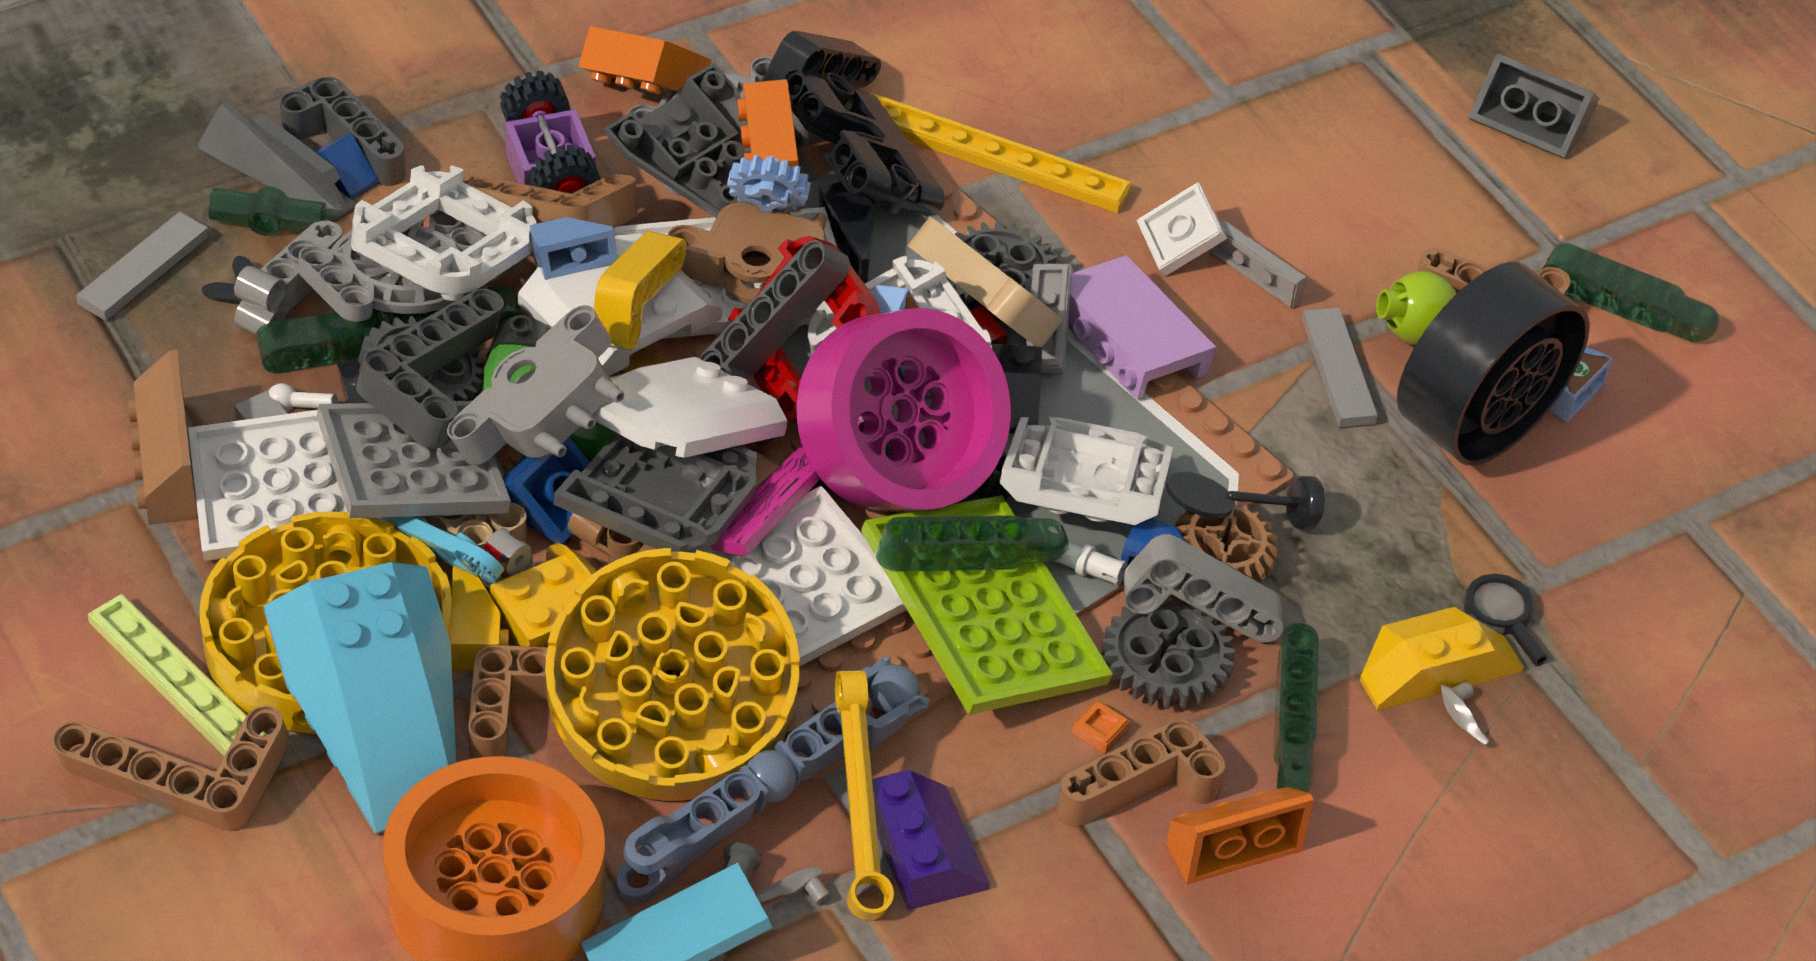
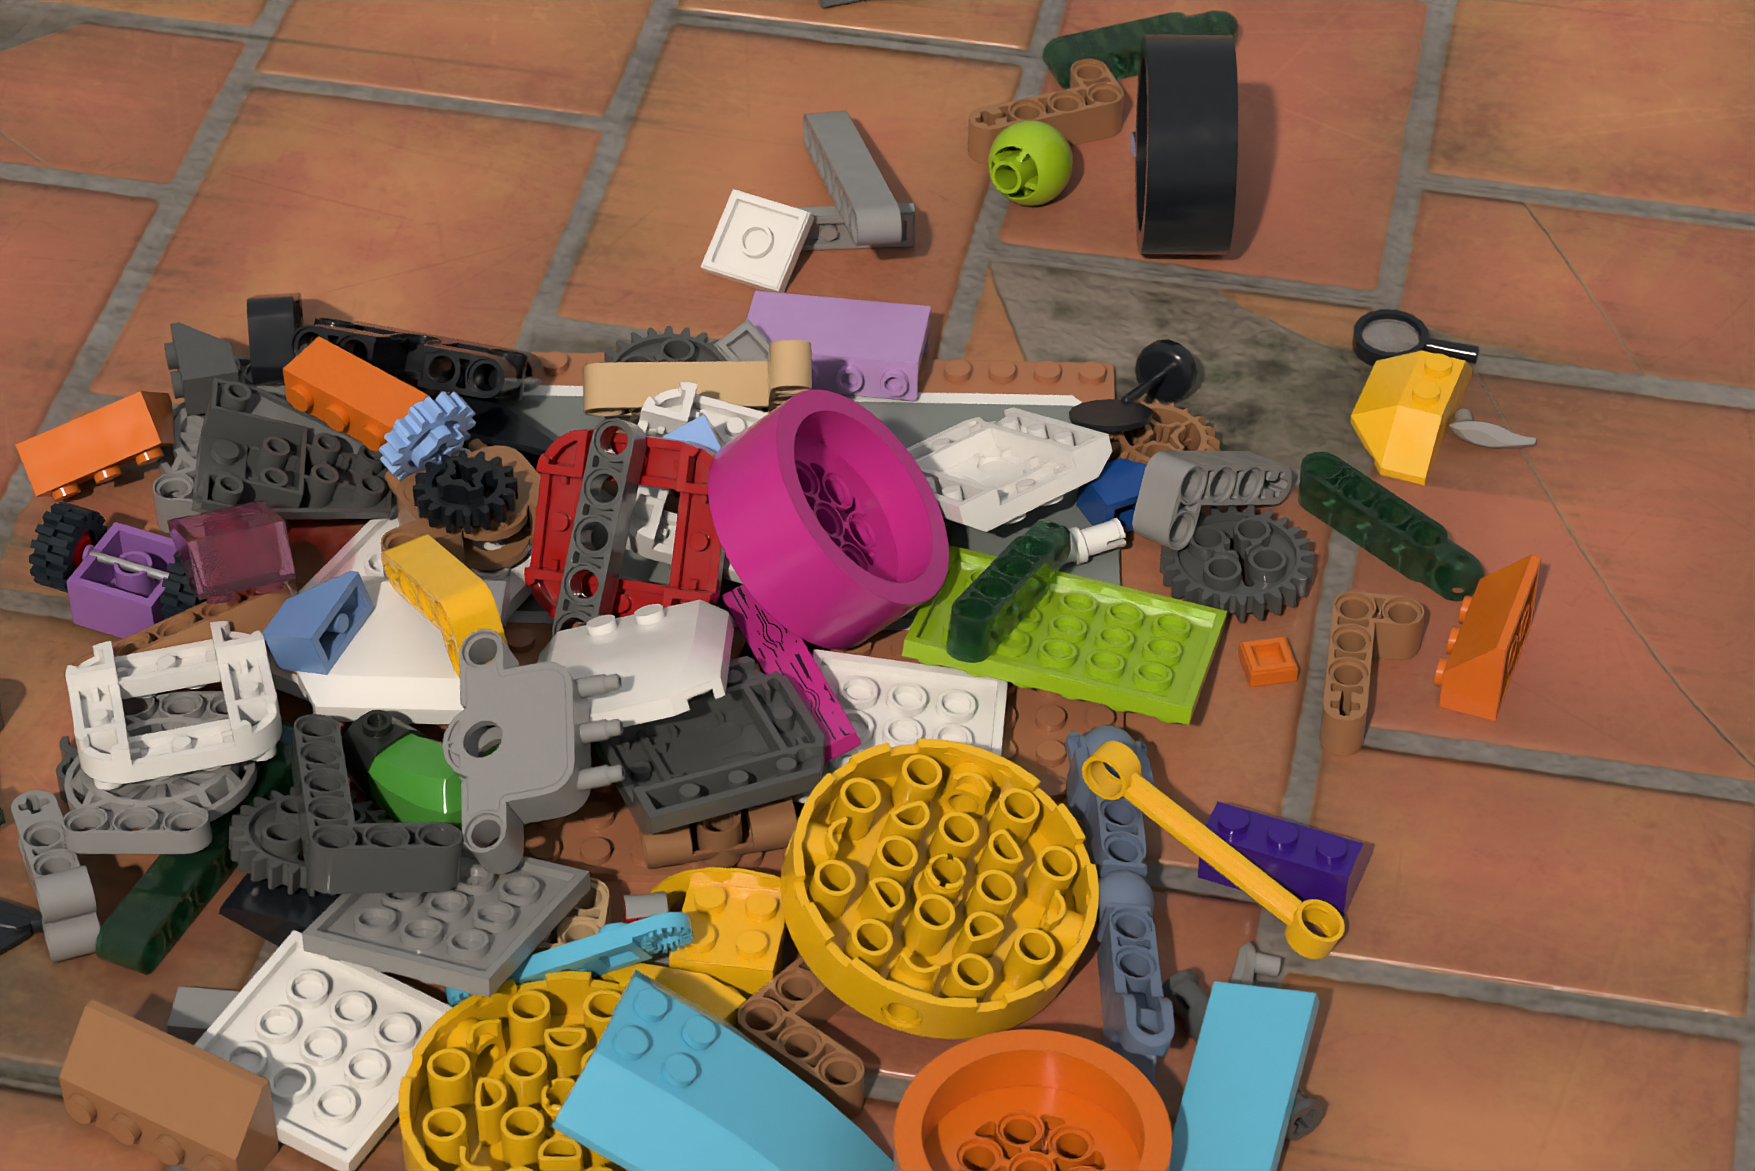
camera: 45 degrees left, 5 degrees down
white bar [269,383,338,412] -> none
blue slope [502,437,590,544] -> none
yellow tile [869,92,1132,214] -> none
light grey tile [1302,307,1378,428] -> none
none -> dark grey slope [164,322,239,416]
none -> clear pink slope [167,500,296,604]
none -> black gear [413,450,518,534]
none -> light grey beam [803,111,902,246]

